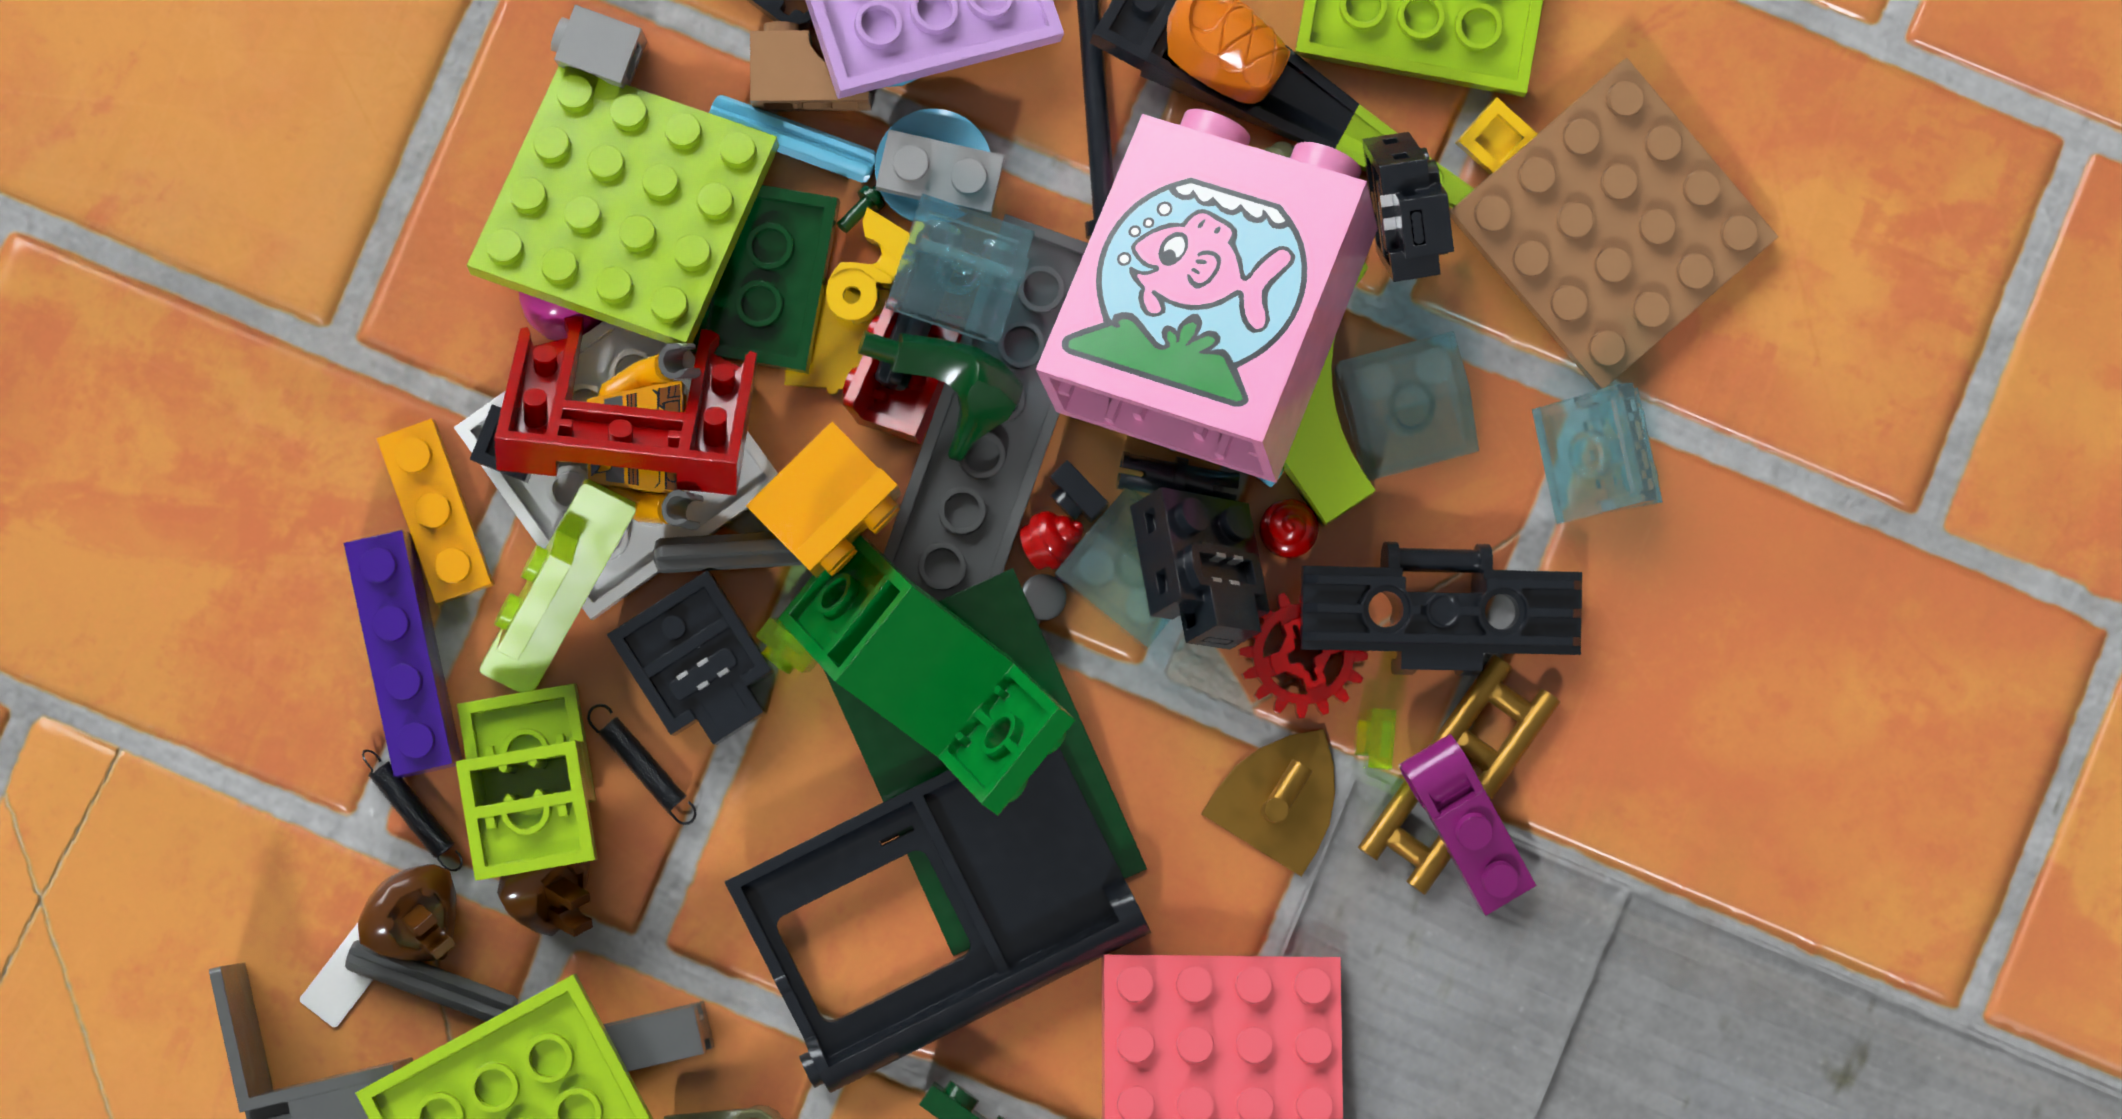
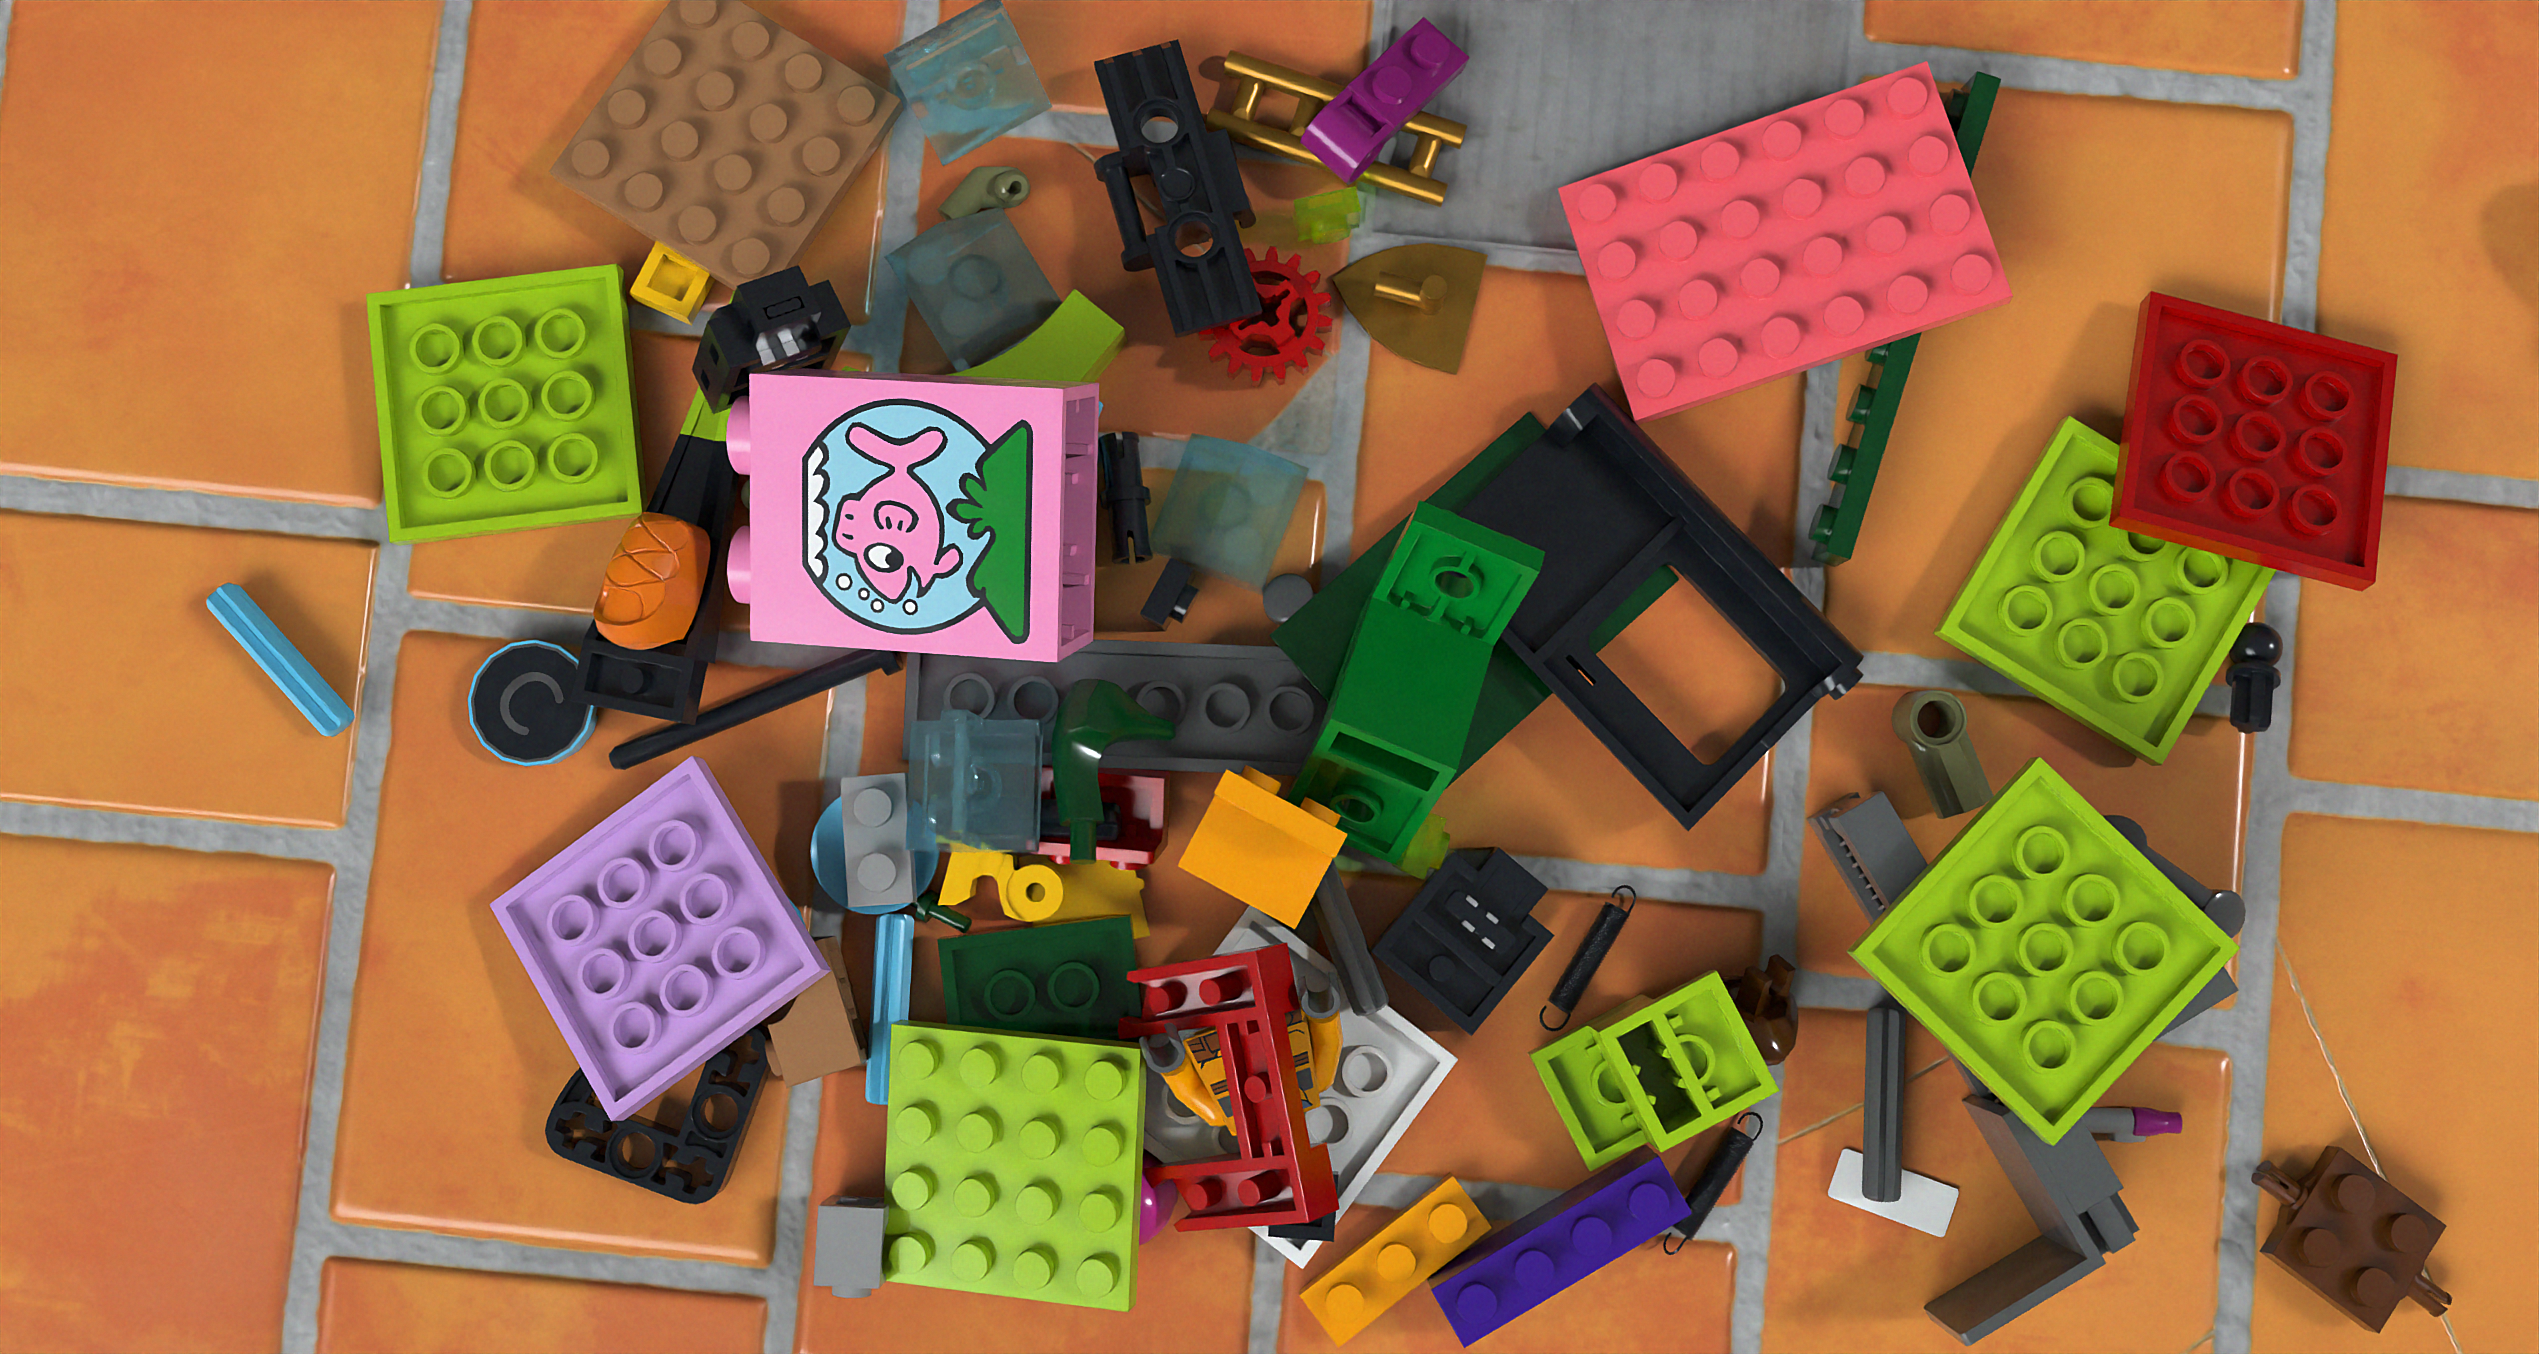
camera: 100 degrees left, 0 degrees up
reddish brown piece [358,864,456,962] -> none
lime bracket [480,479,637,693] -> none
red plate [1020,511,1084,570] -> none
black piece [1130,487,1270,650] -> none
red plate [1259,499,1319,558] -> none
none -> olive arm [937,166,1031,231]

